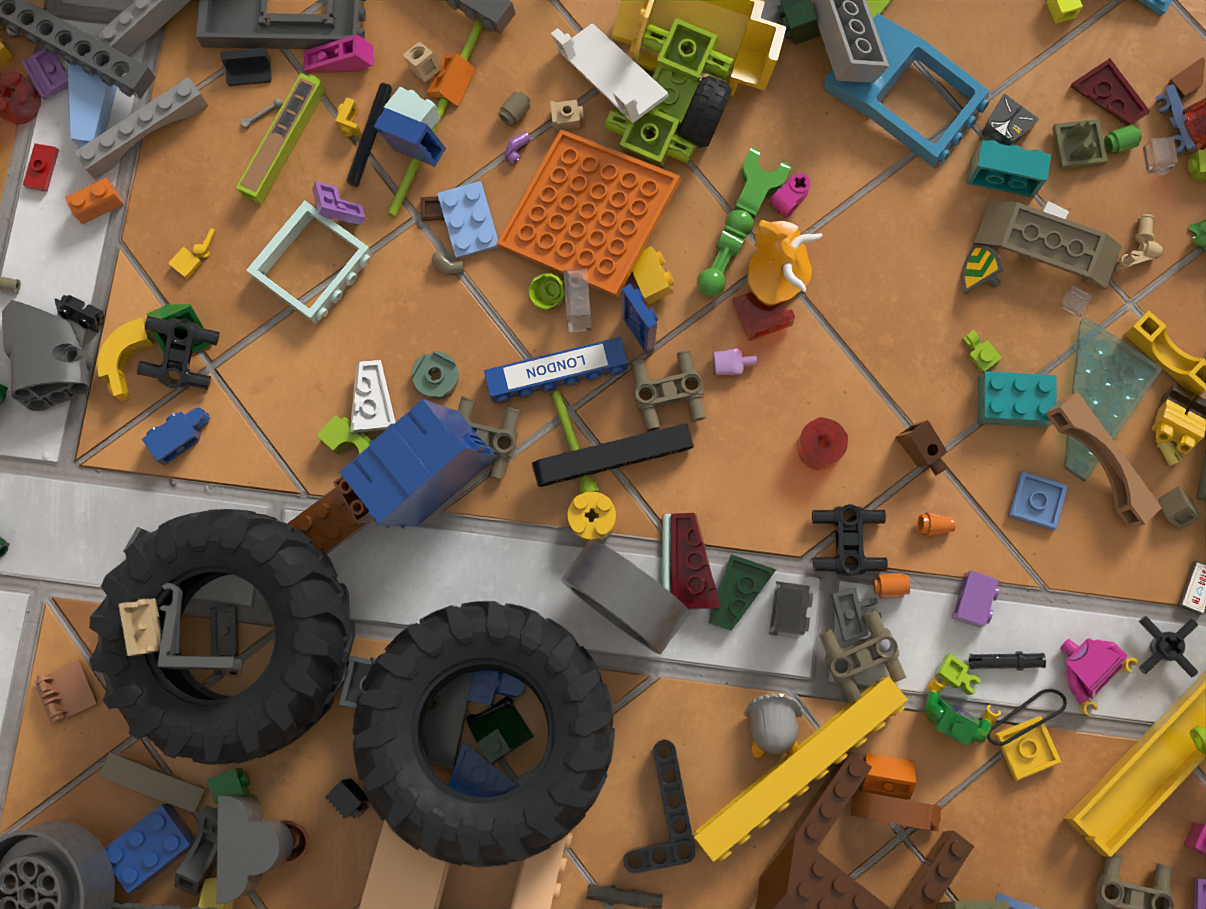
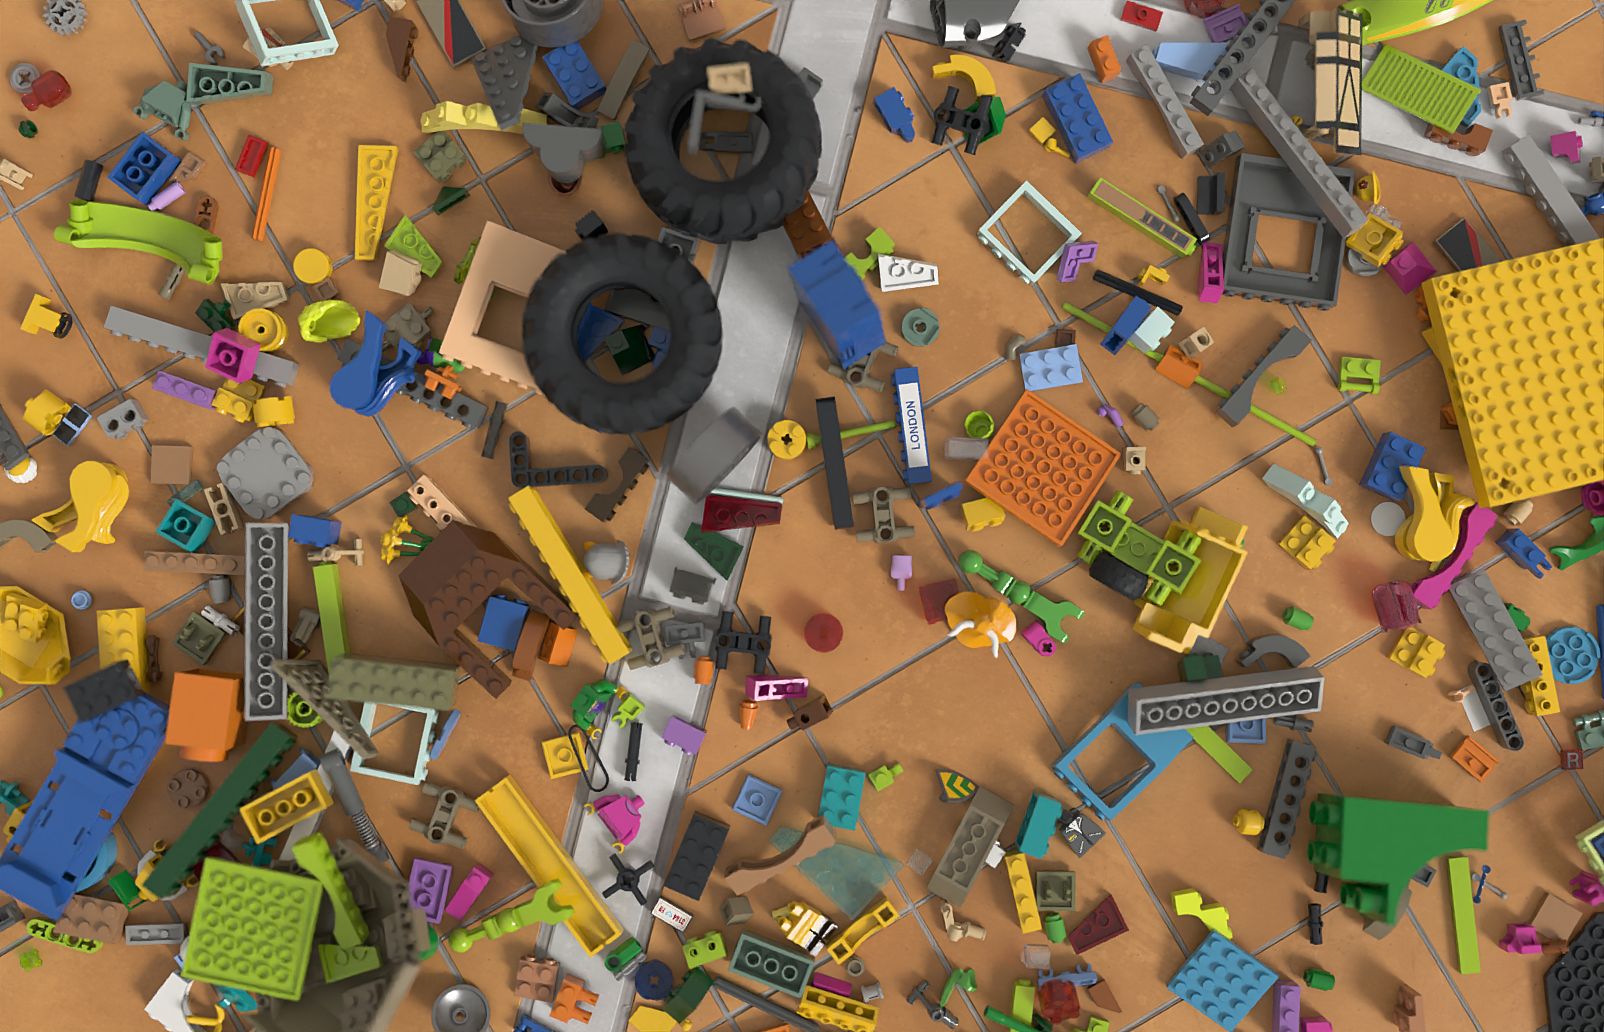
camera: 95 degrees right, 10 degrees up
white bracket [551,24,668,123] -> none
none -> blue brick [478,593,530,651]
none -> dark brown arch [585,447,650,523]
none -> black brick [663,810,730,901]
none -> dark pink slope [745,675,808,700]
none -> yellow arch [1003,850,1042,934]
none -> blue brick [1042,73,1113,164]
none -> black beam [1173,192,1210,245]
none -> dark grey pin [1199,130,1245,168]

